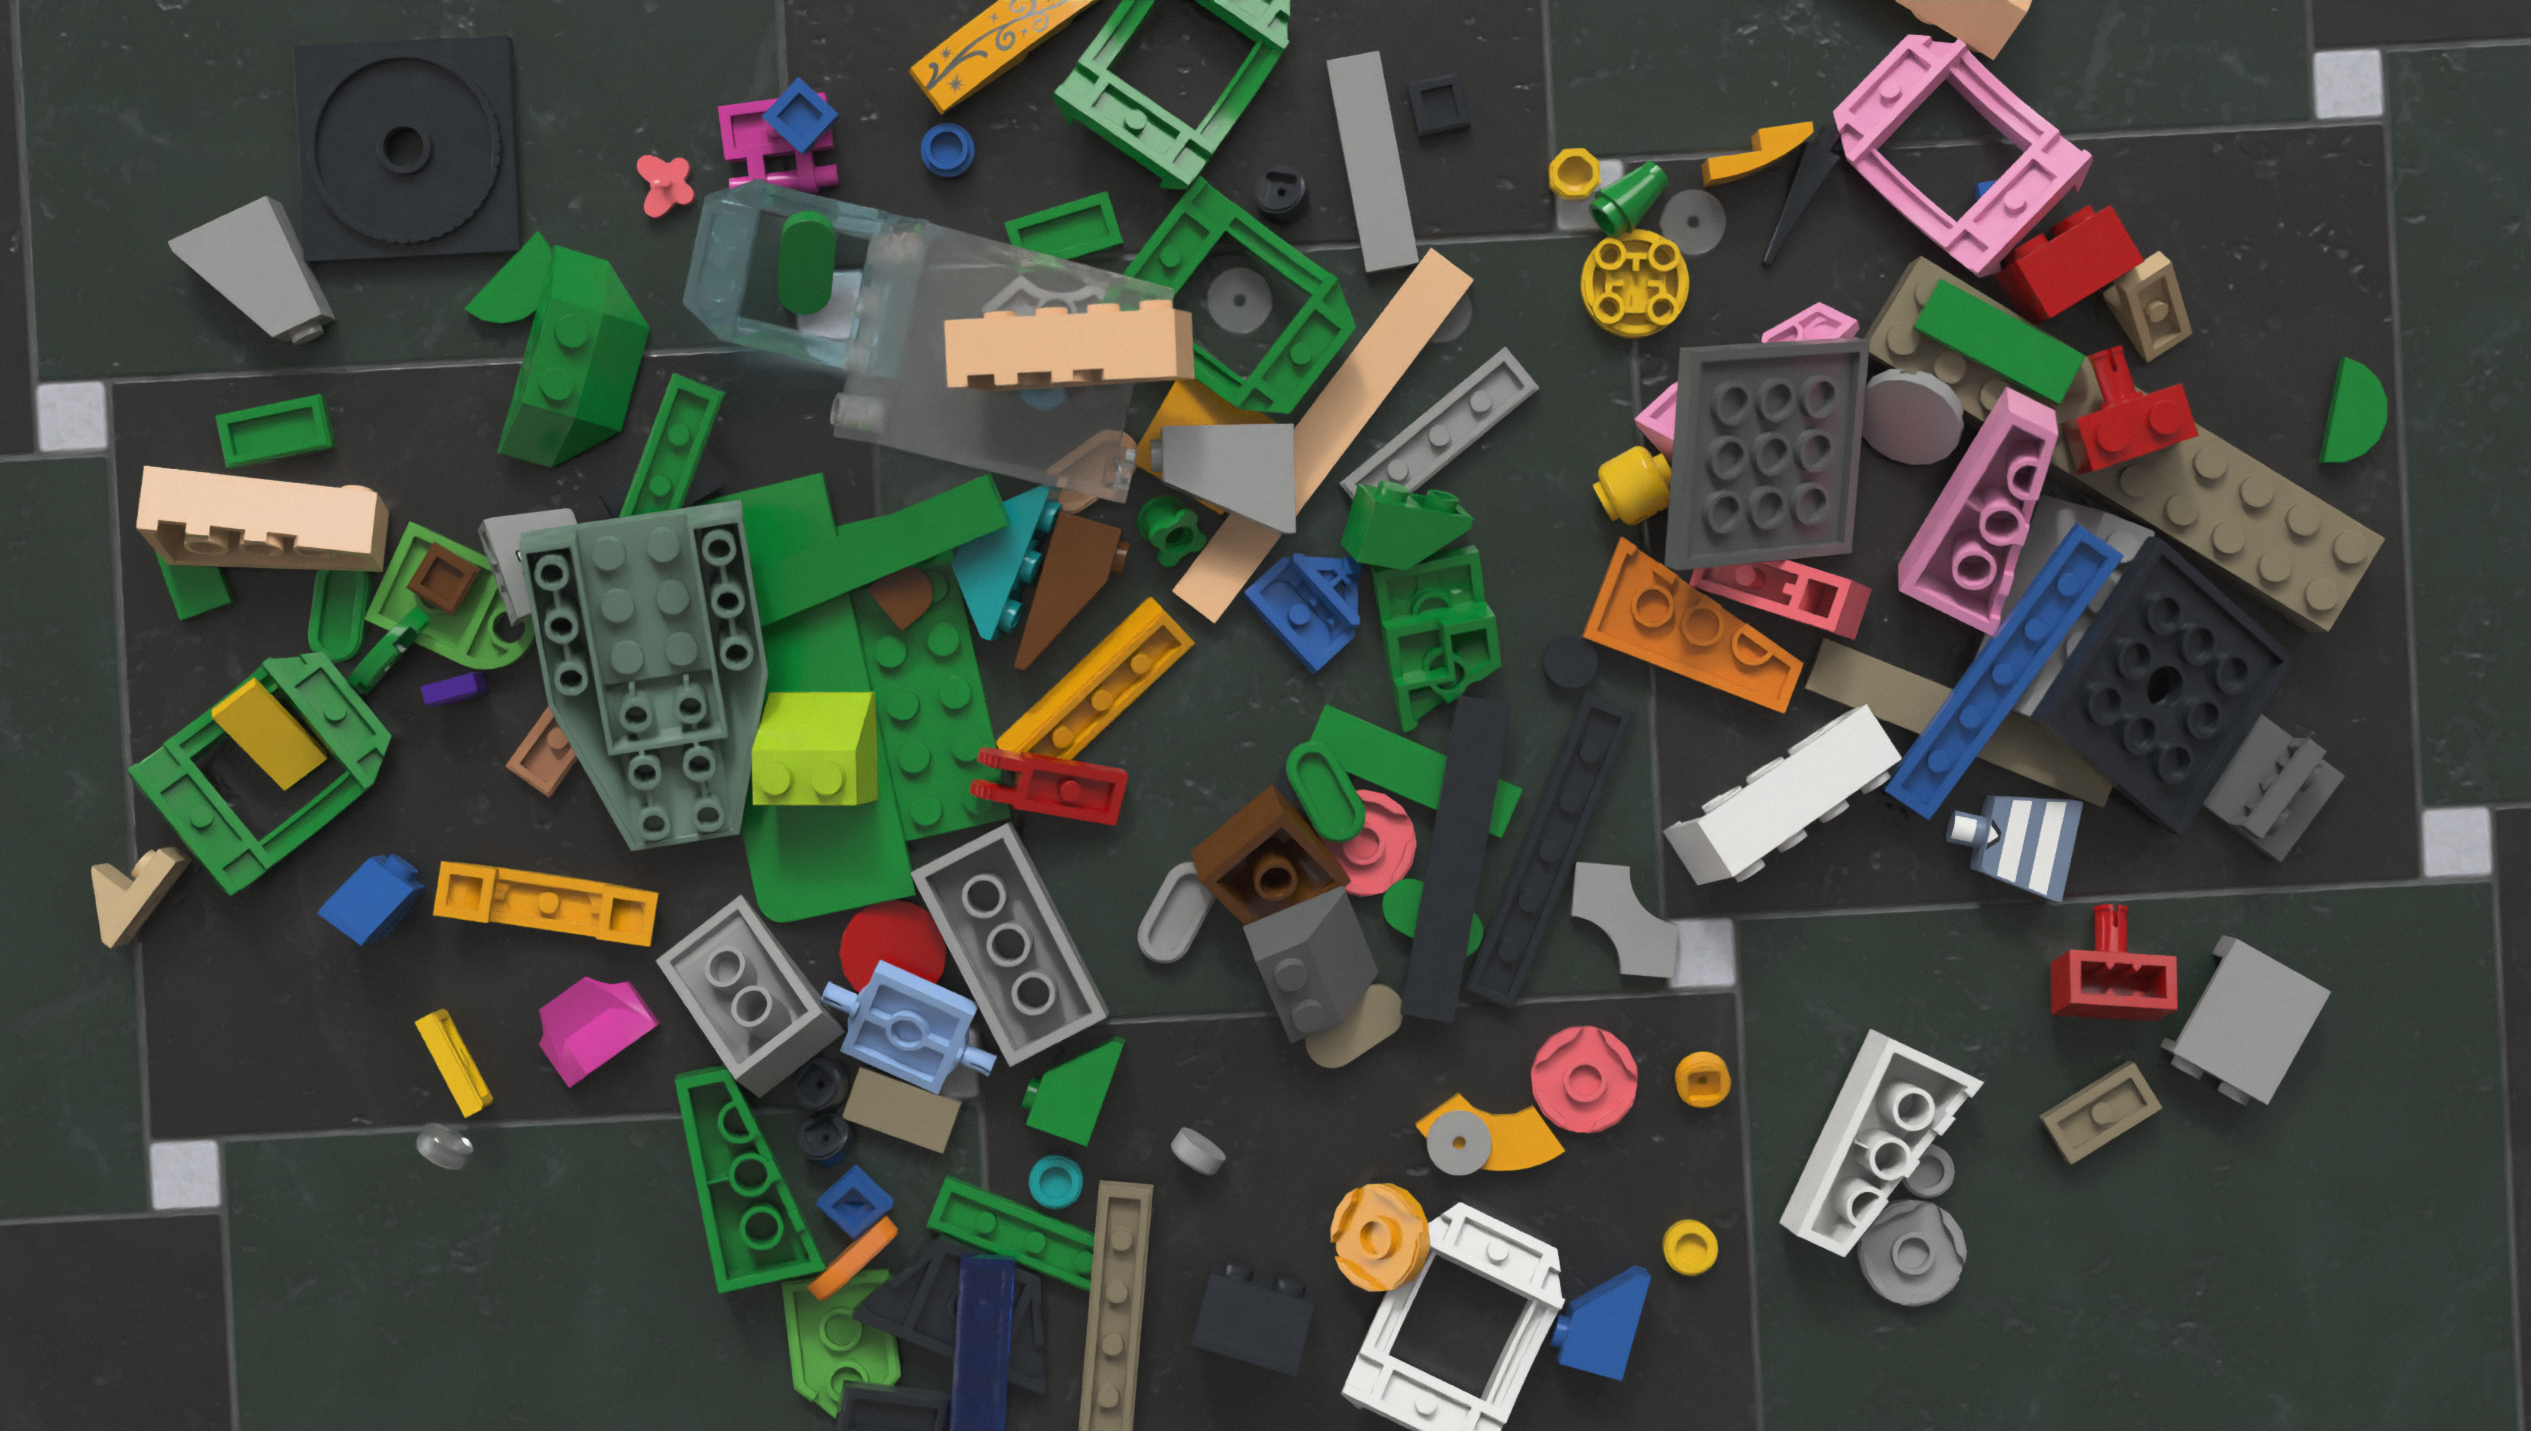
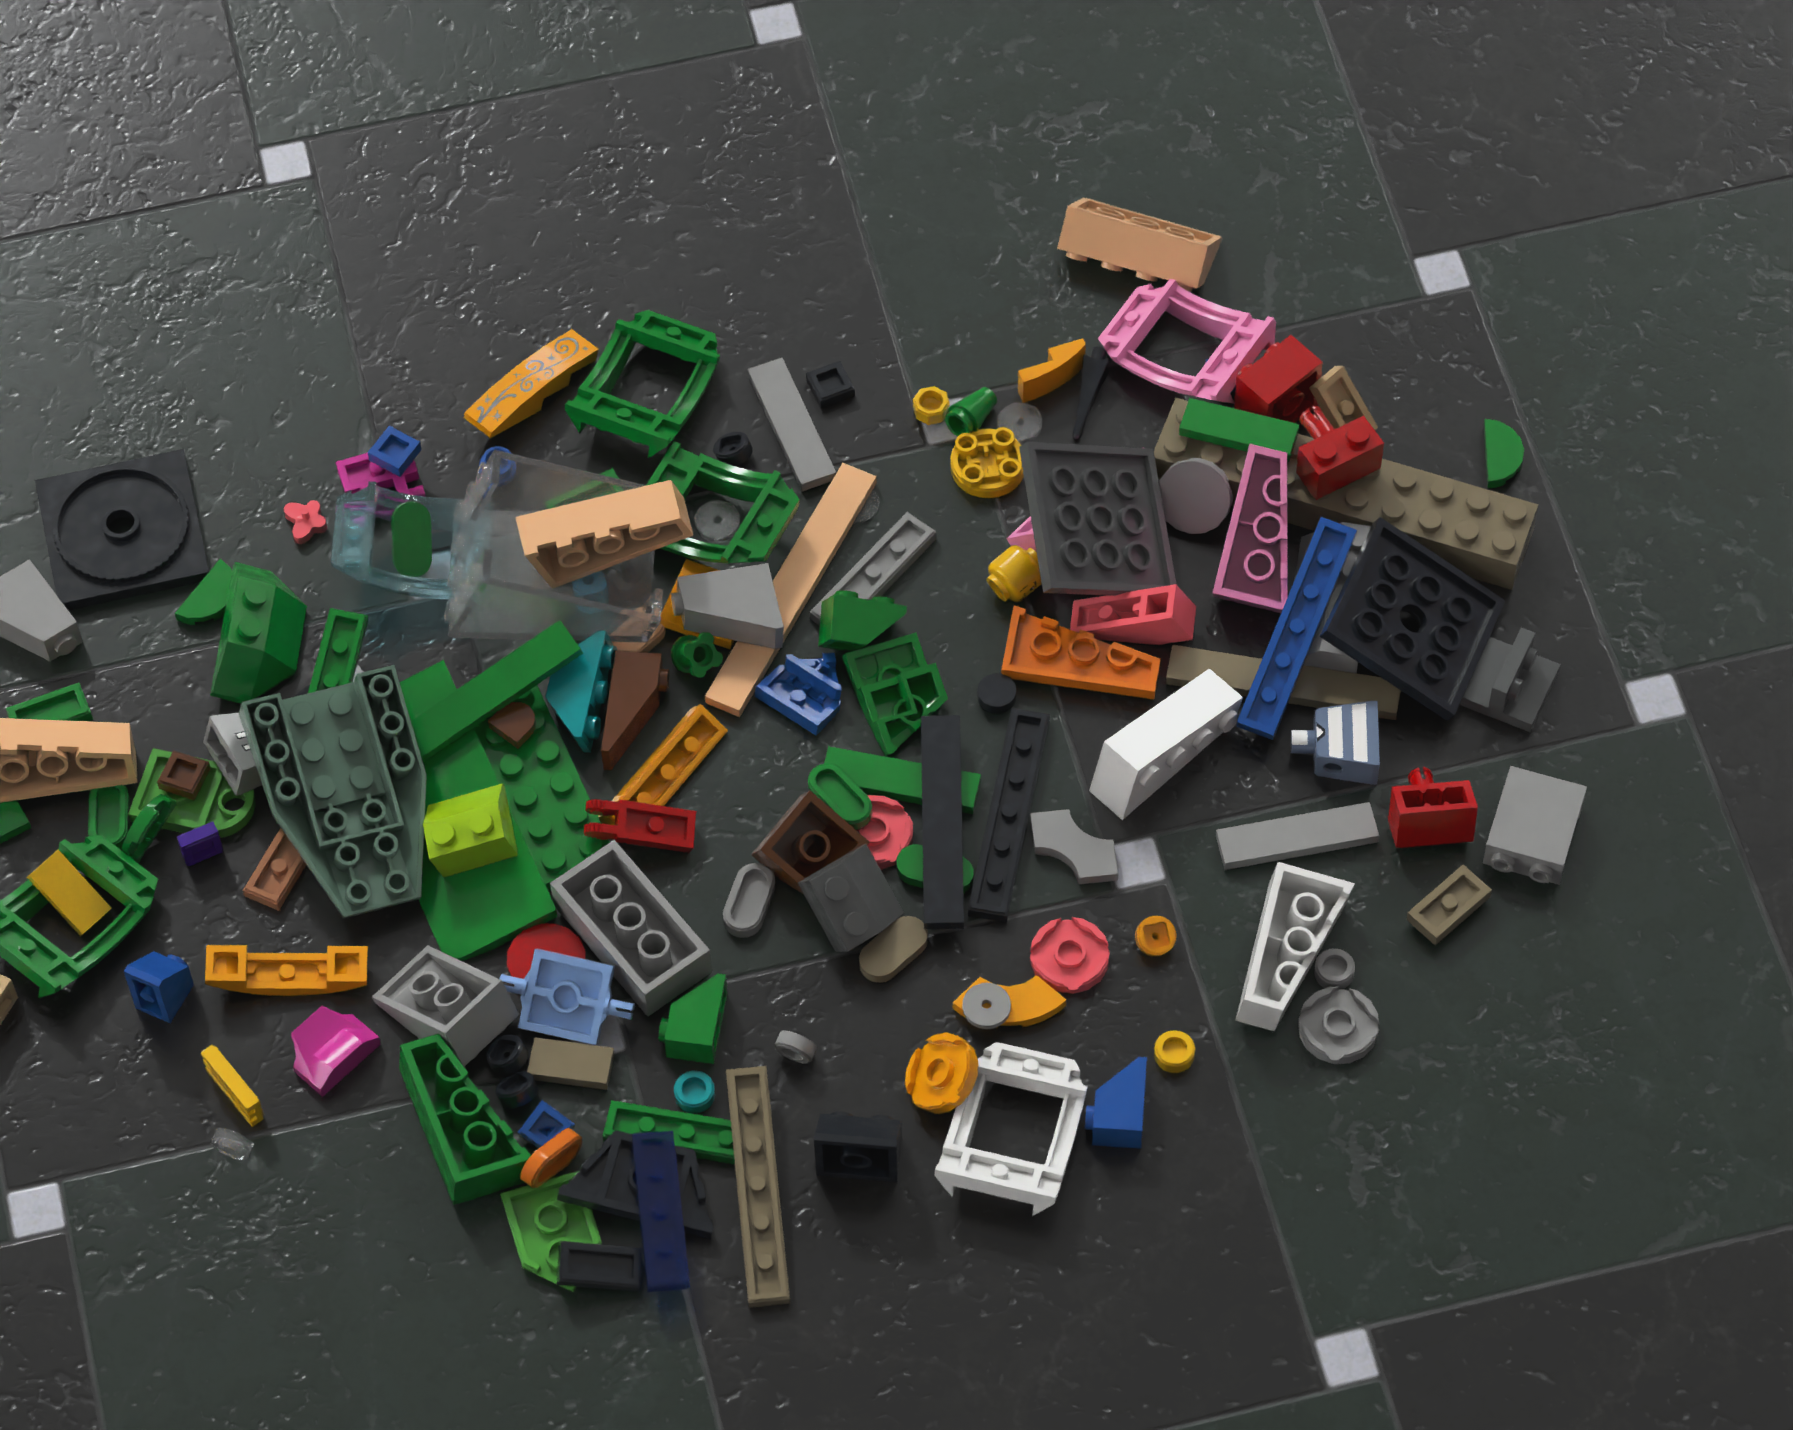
camera: 10 degrees left, 30 degrees down
none -> light grey tile [1216,802,1379,870]

